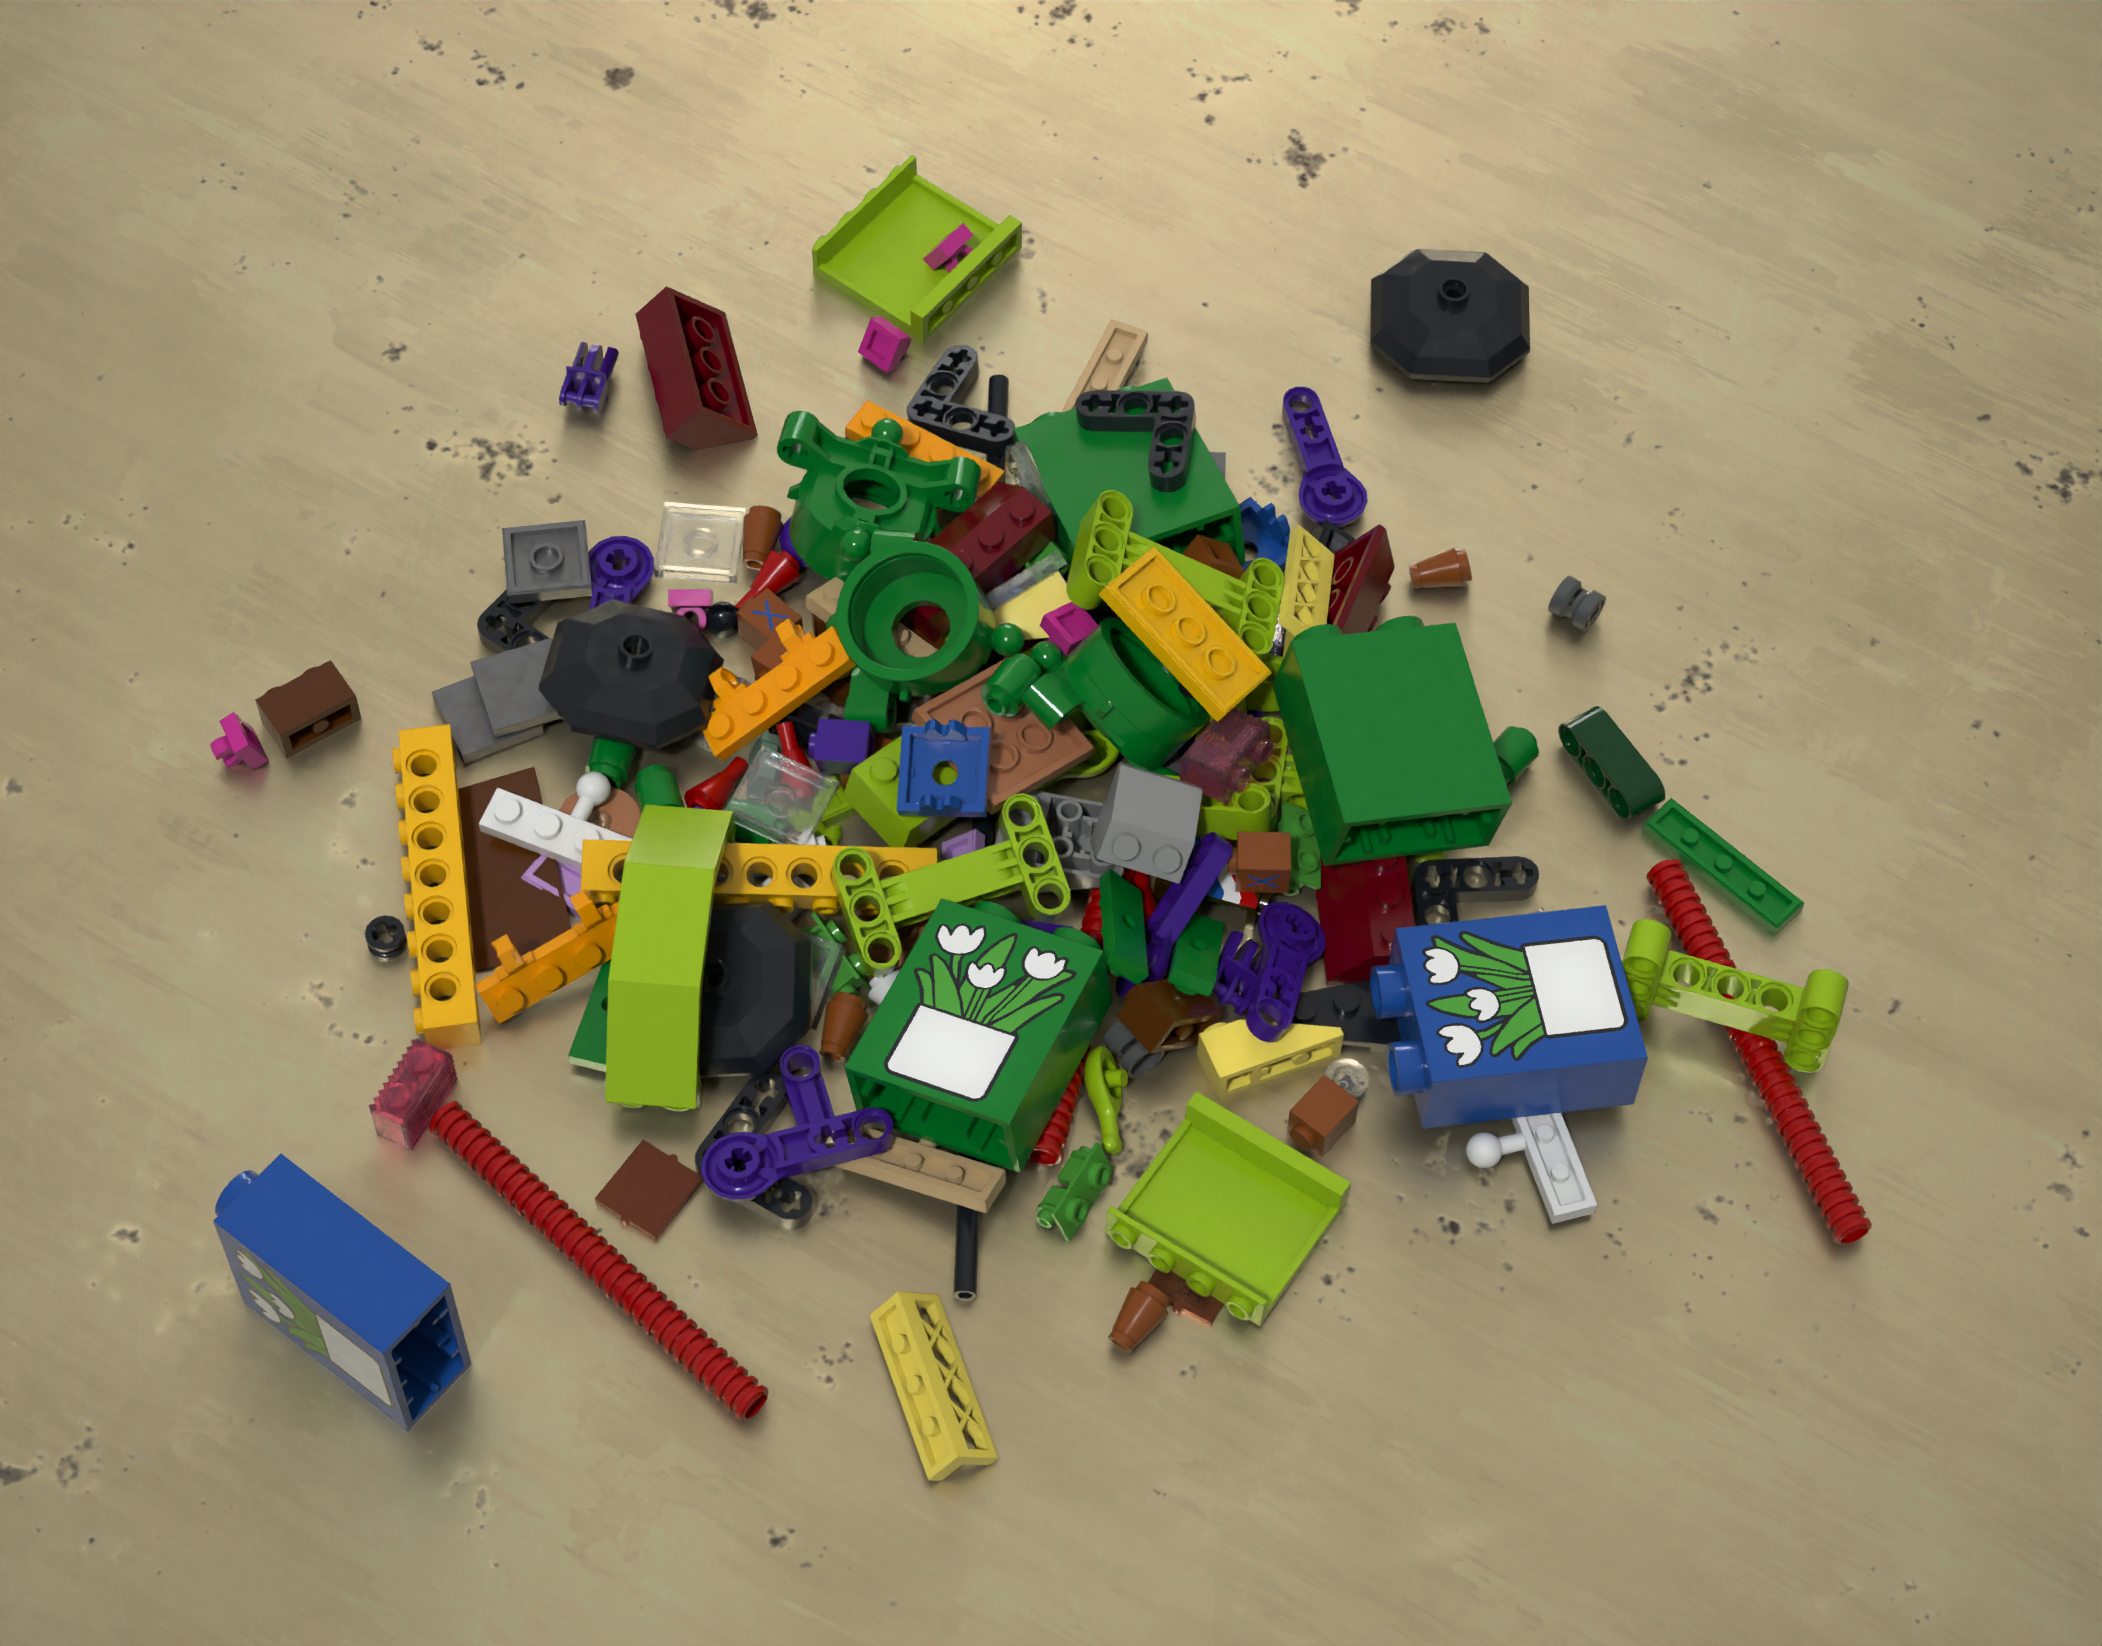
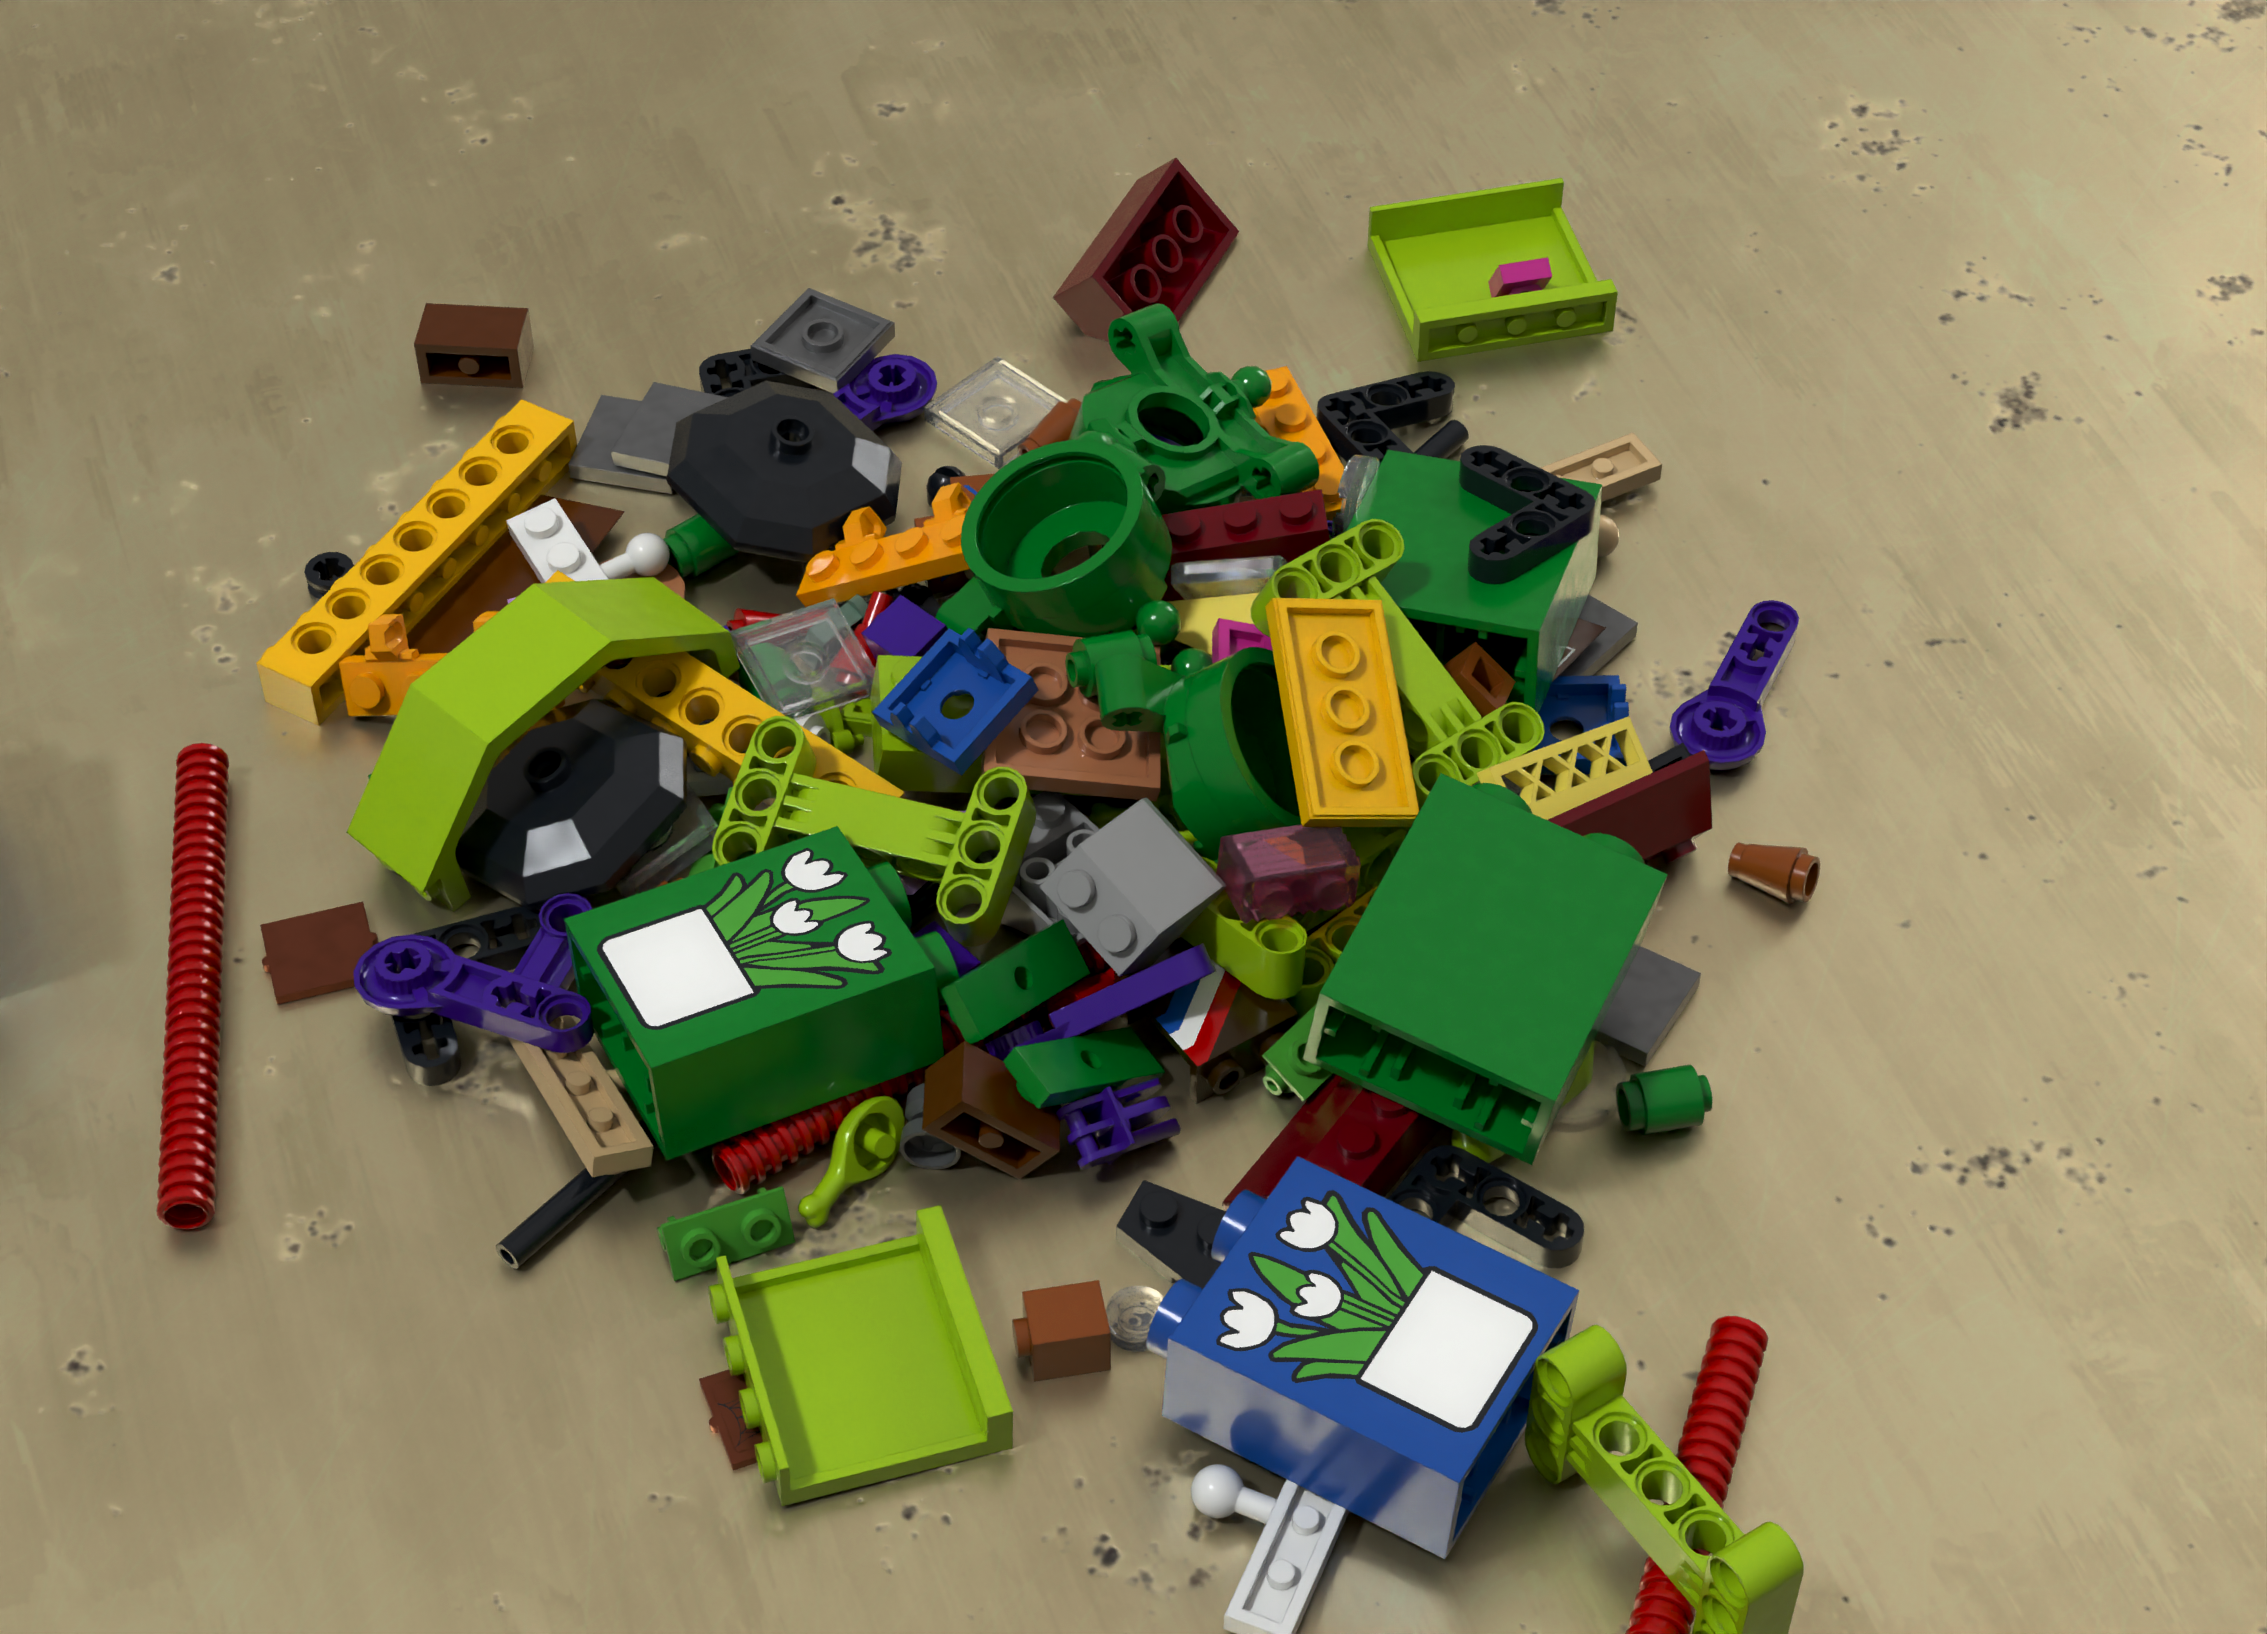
camera: 40 degrees right, 10 degrees down
dark pink tile [210,712,269,770] -> none
clear pink brick [369,1039,458,1150] -> none
dark purple arm [559,342,619,413] -> none
green brick [634,765,685,814] -> none
dark pink tile [668,589,713,629] -> none
dark pink tile [858,316,912,373] -> none
light yellow fence [870,1291,998,1481] -> none
dark orange cone [1108,1281,1171,1353] -> none
light yellow slope [1197,1019,1344,1099] -> none
dark orange brick [1227,831,1291,893] -> none
dark purple beam [1246,902,1325,1043] -> none
black rock [1370,249,1530,383] -> none
dark grey wheel [1548,576,1606,632] -> none
dark green beam [1558,706,1665,820] -> none
green tile [1642,798,1805,937] -> none

